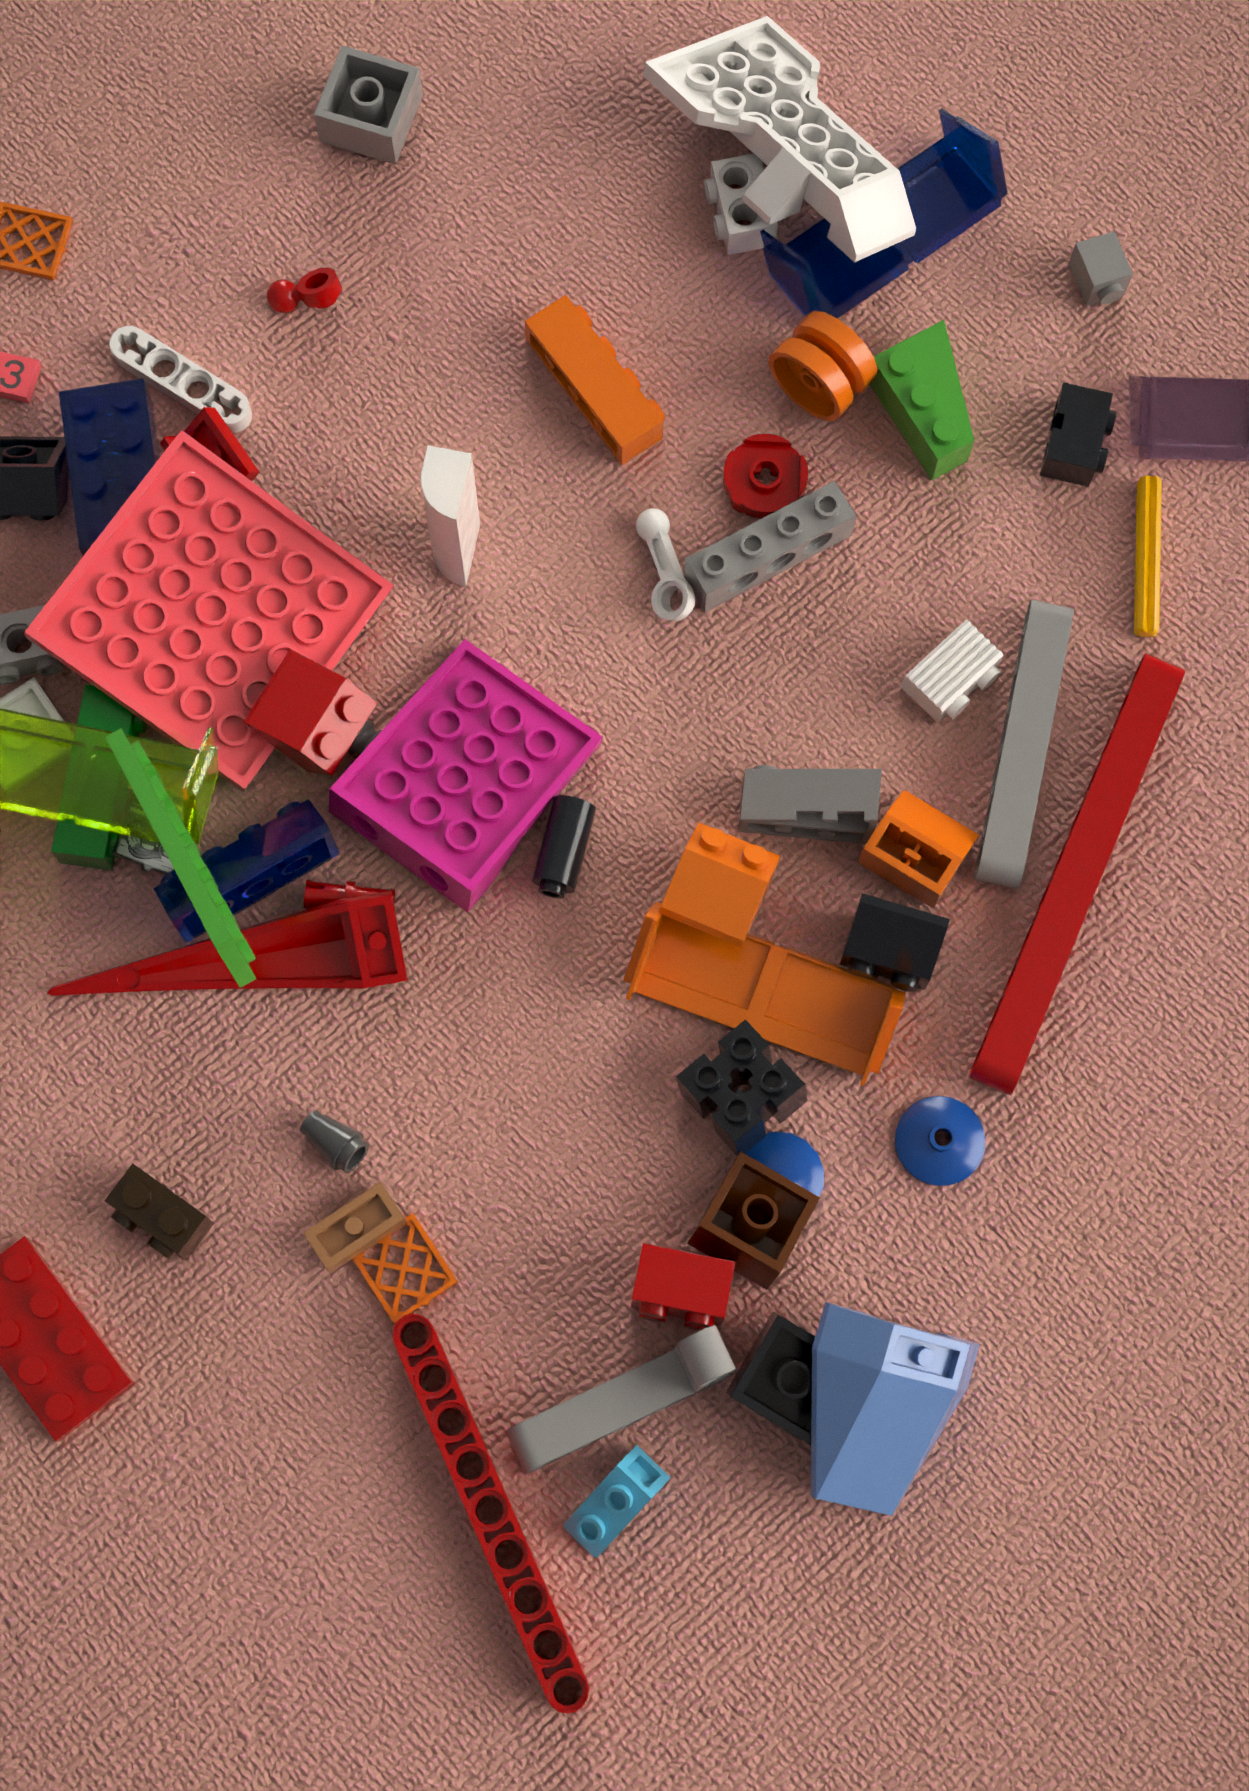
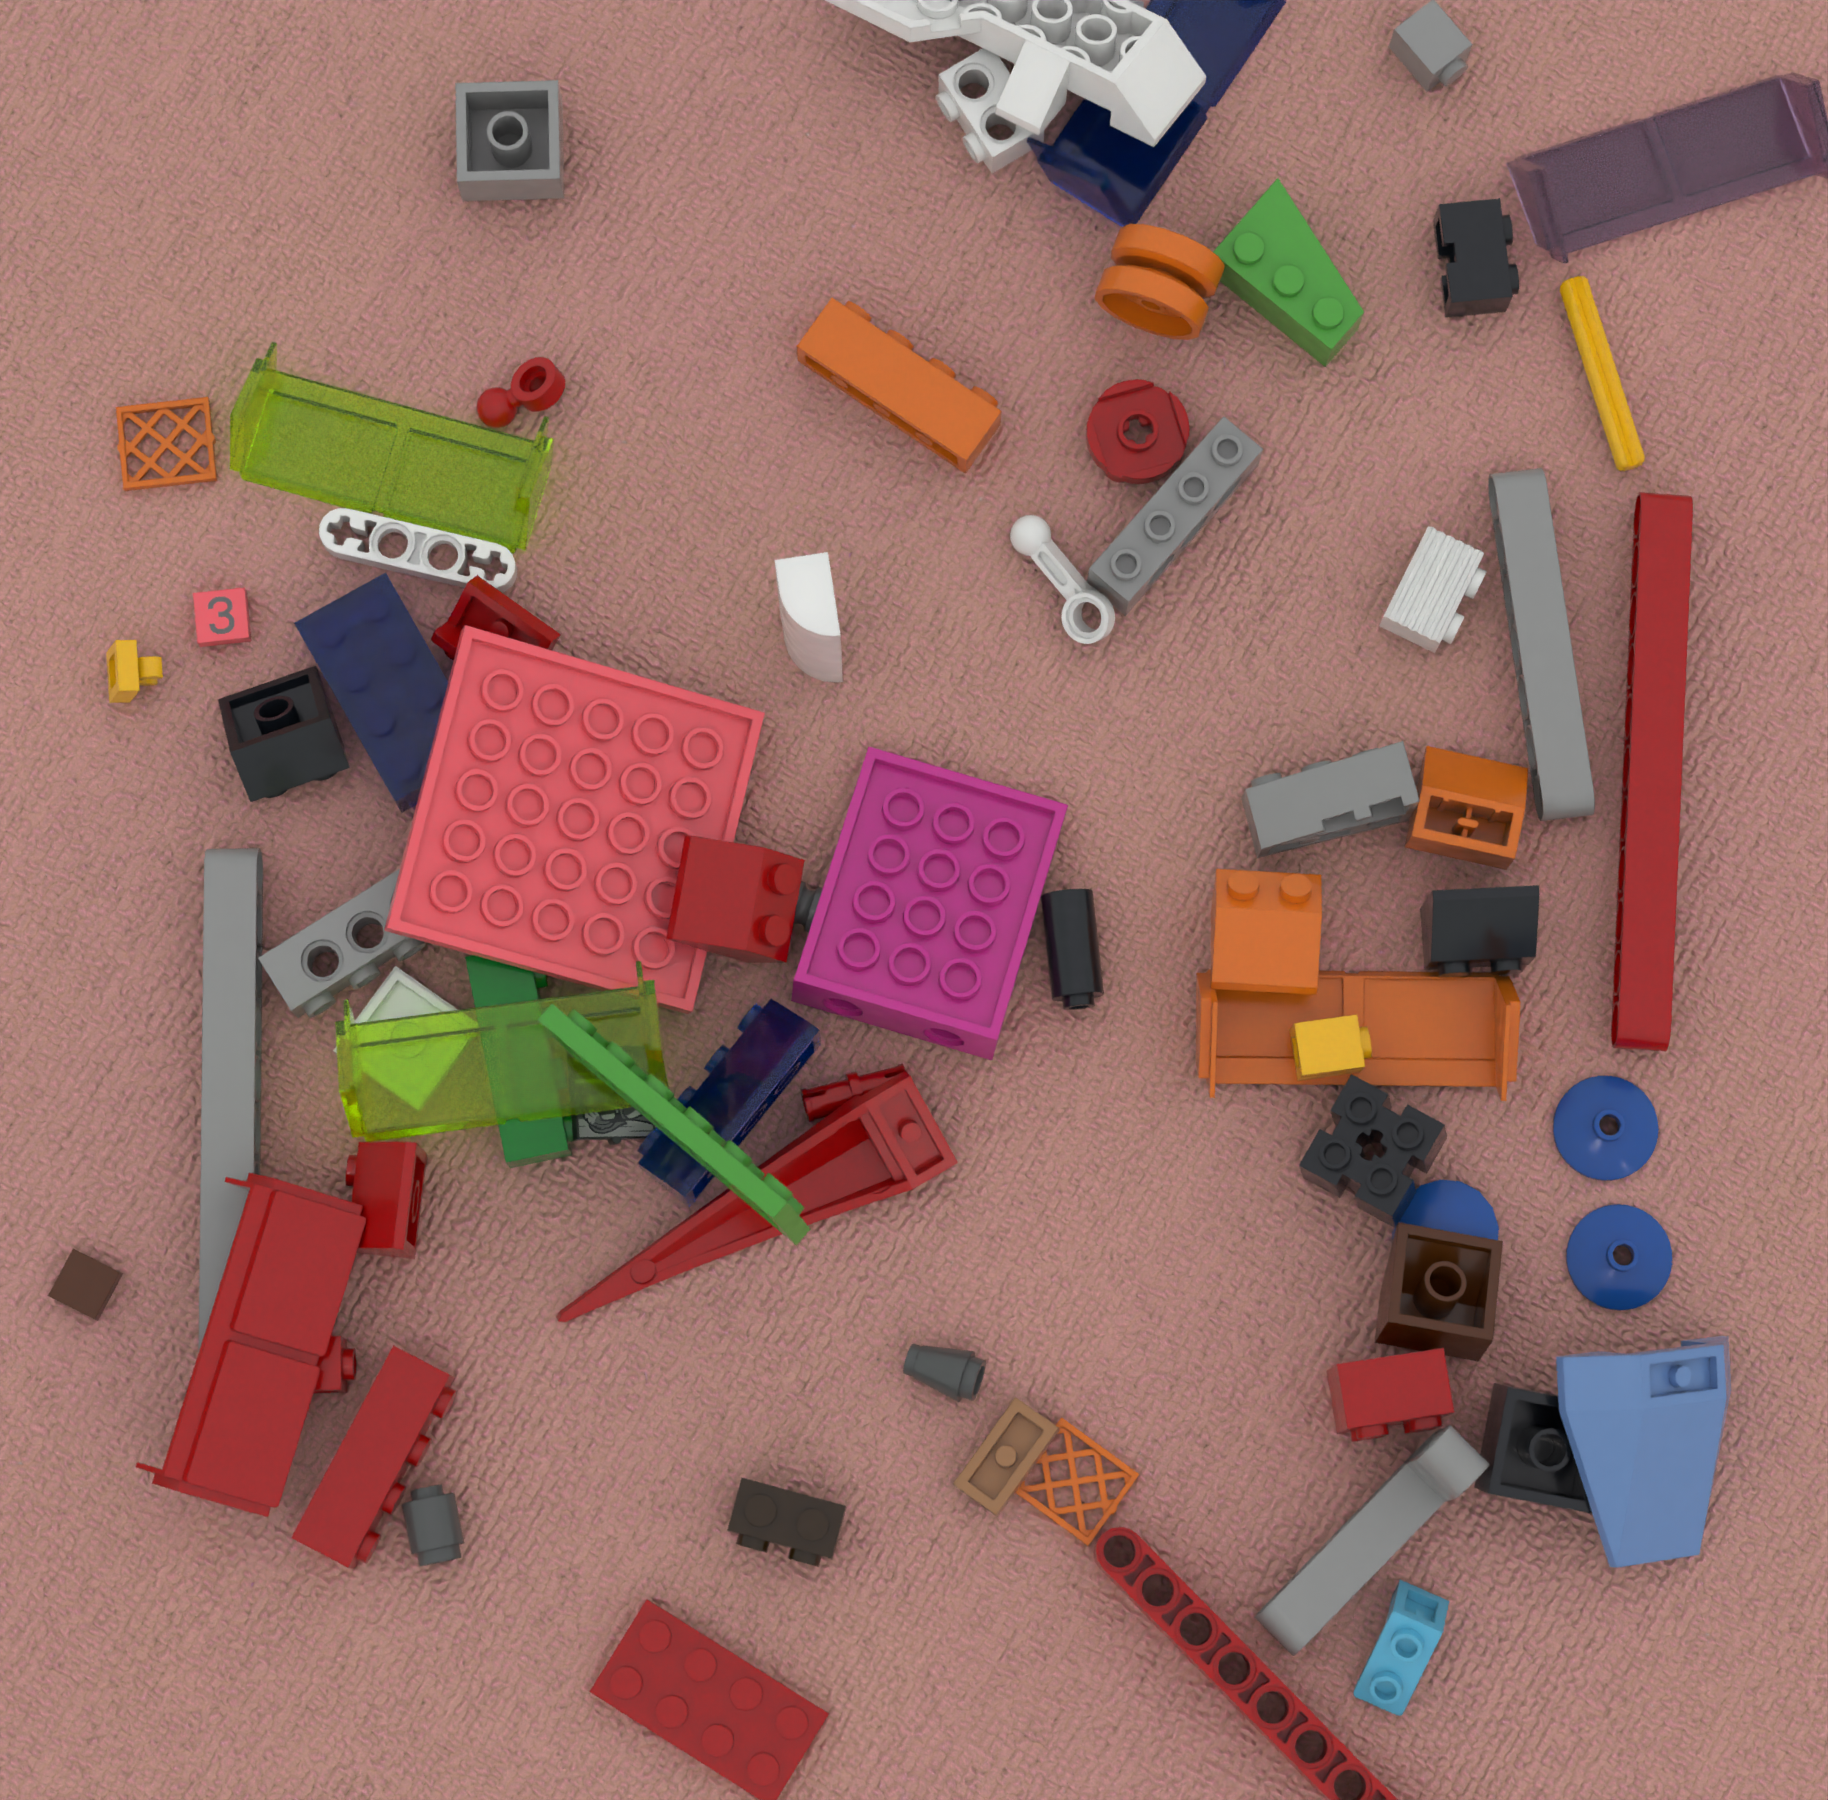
camera: 20 degrees left, 5 degrees up
none -> clear neon green piece [230,342,554,554]
none -> yellow brick [1290,1014,1372,1081]
none -> blue dish [1566,1204,1672,1310]

